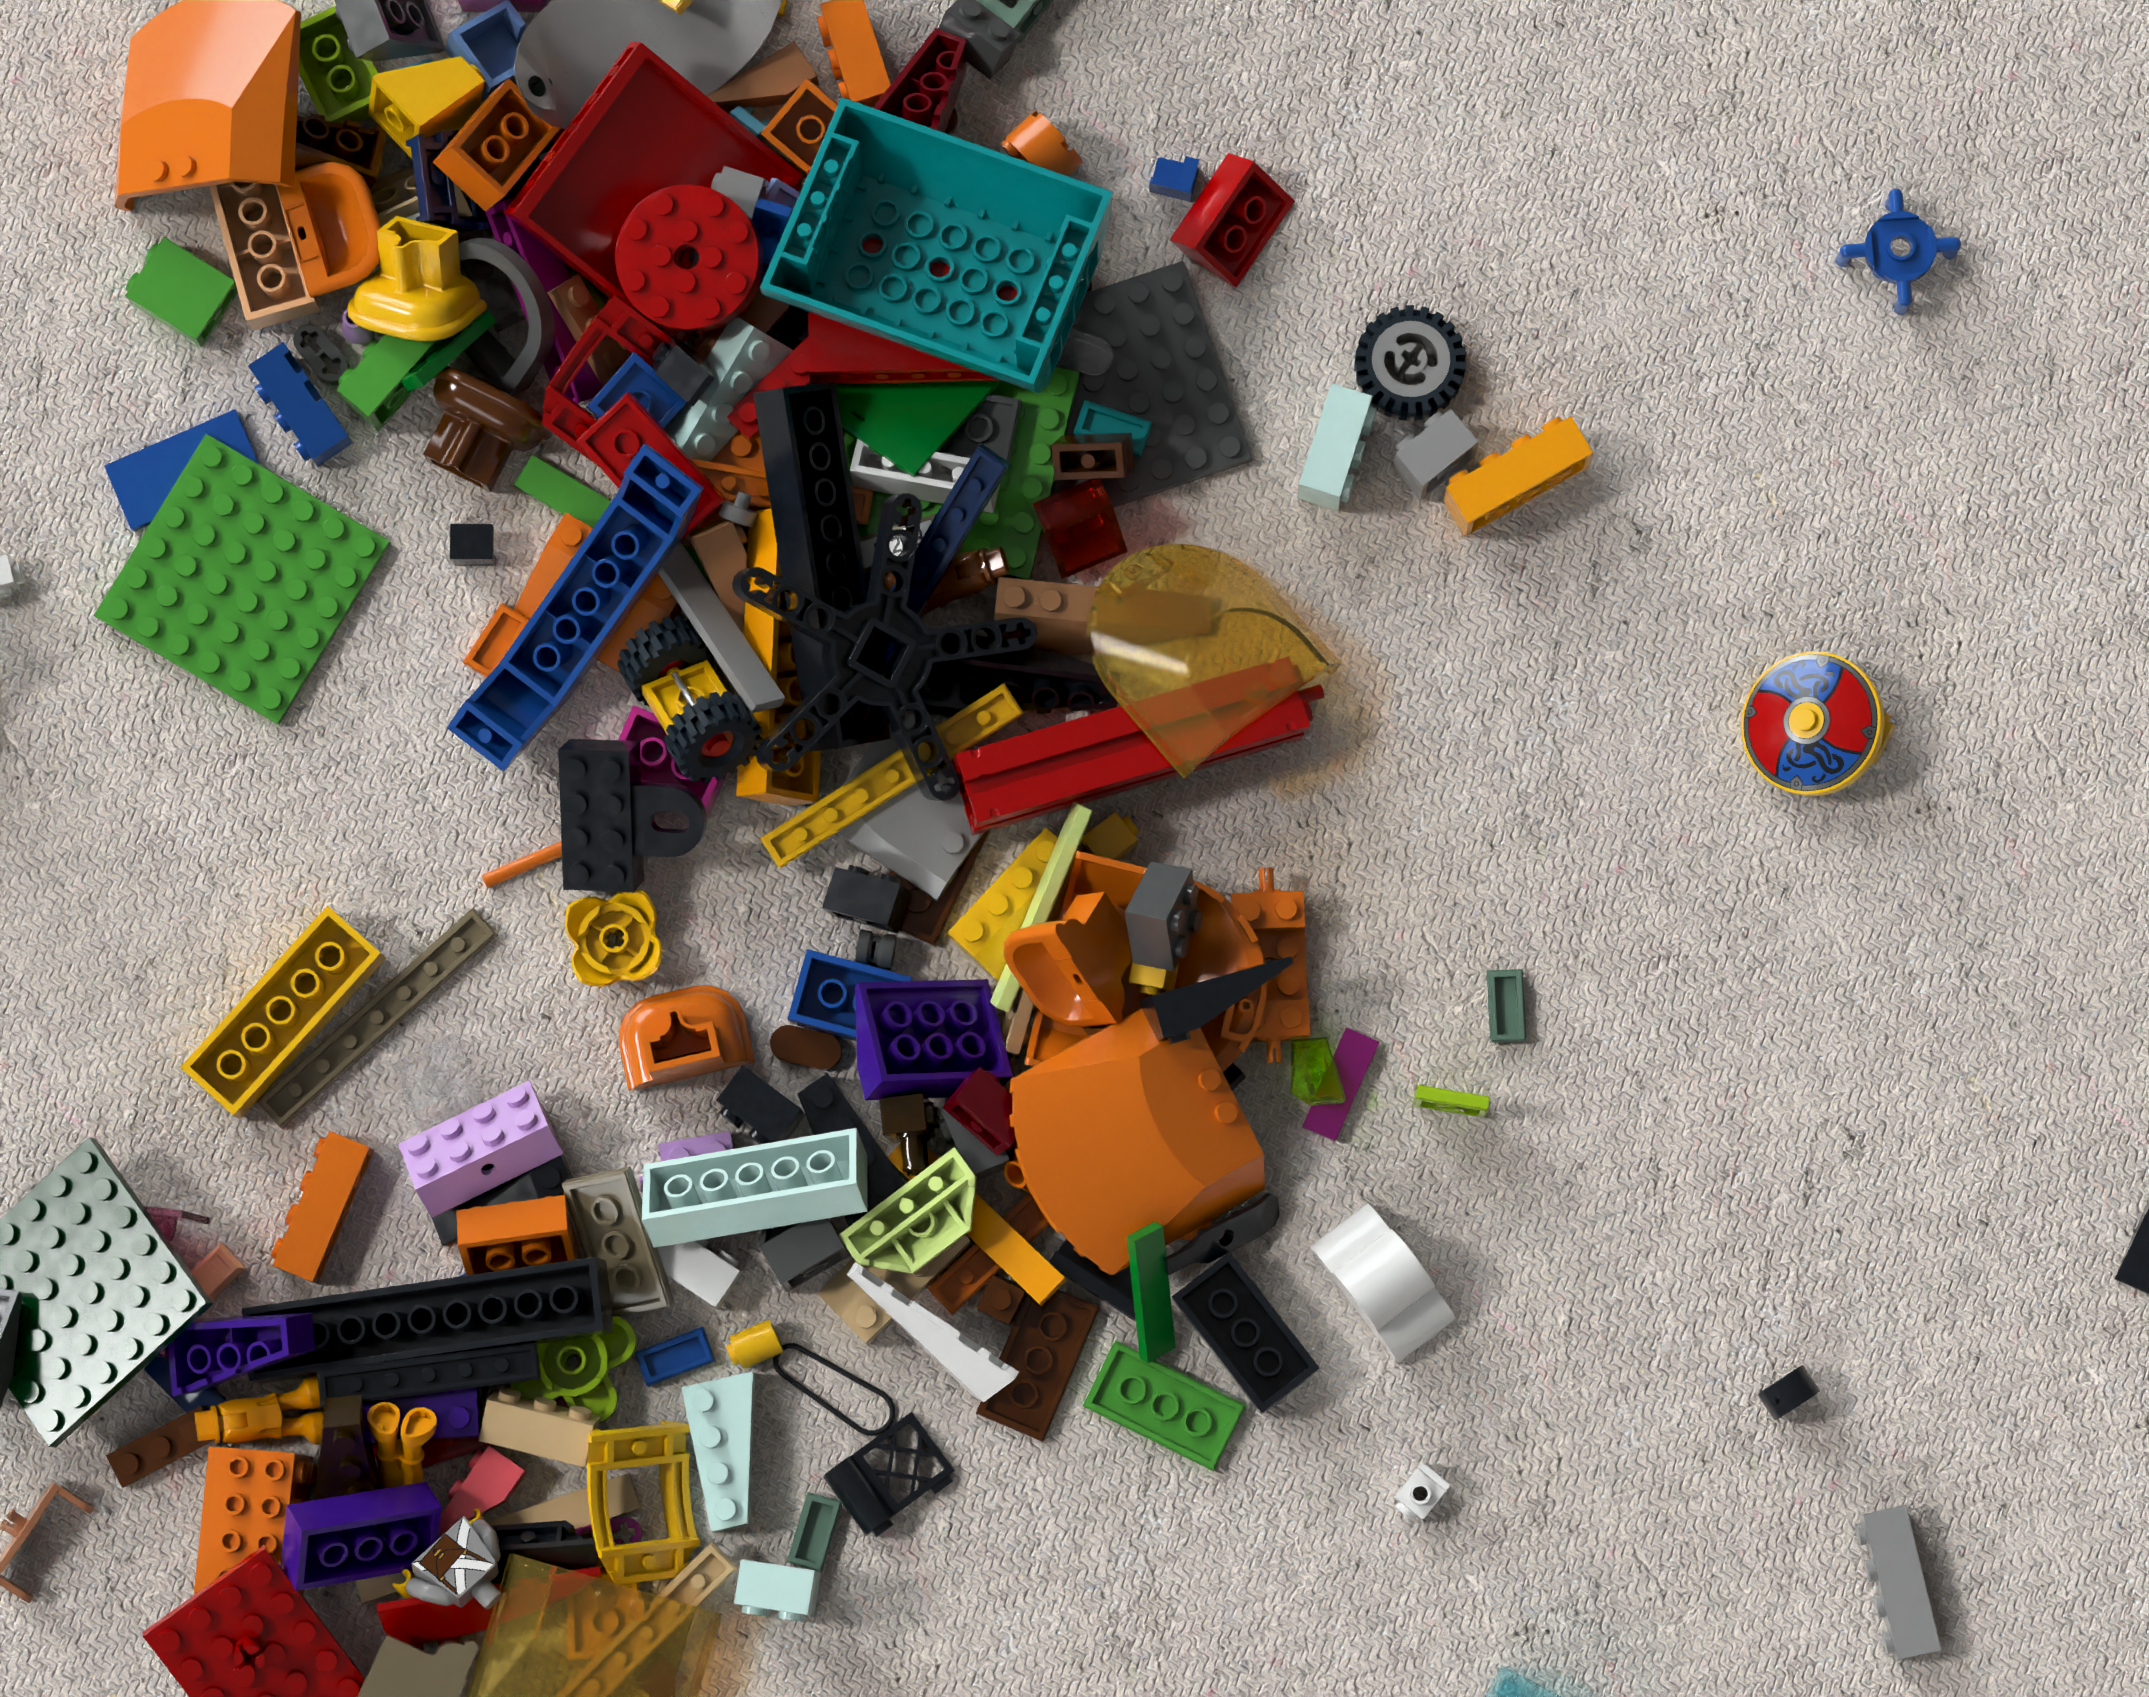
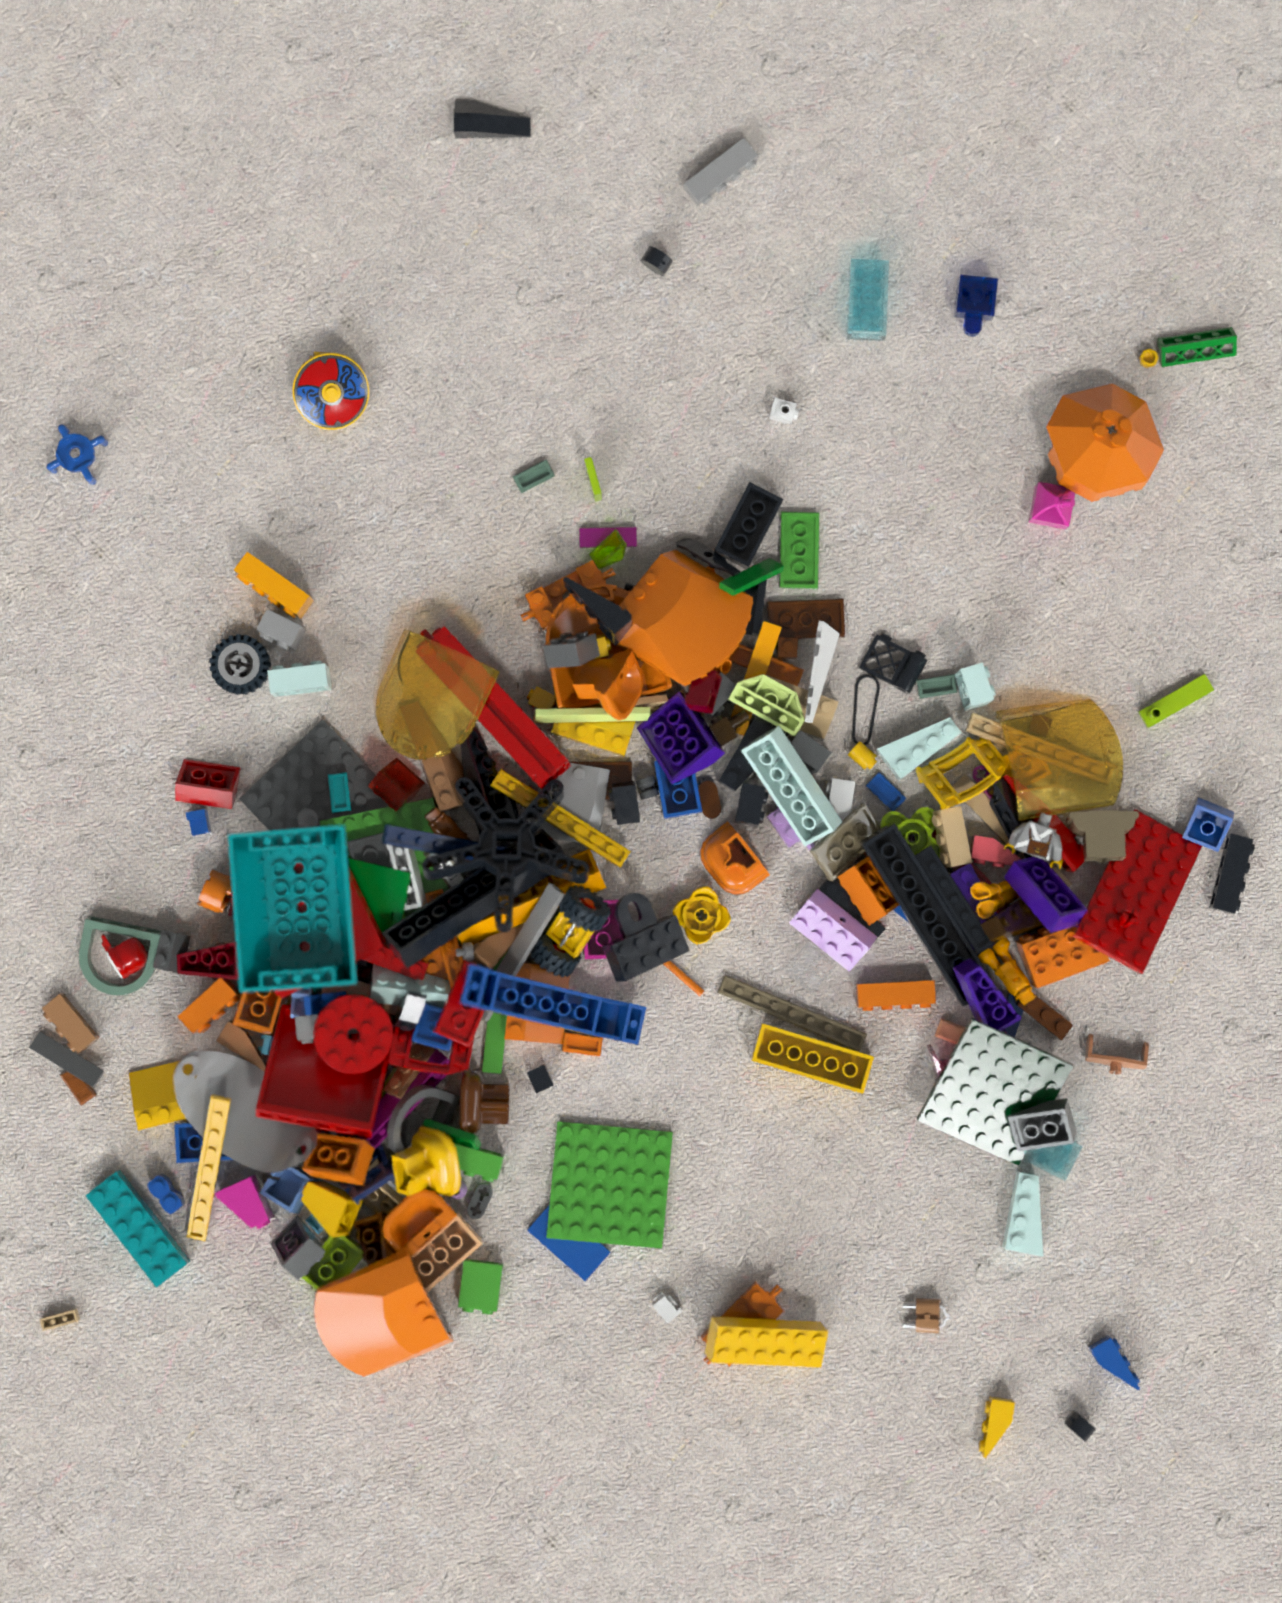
camera: 125 degrees left, 5 degrees up
blue wedge [248,342,353,467] -> none
brick [1052,433,1135,480] -> none
white brick [1309,1203,1456,1364] -> none

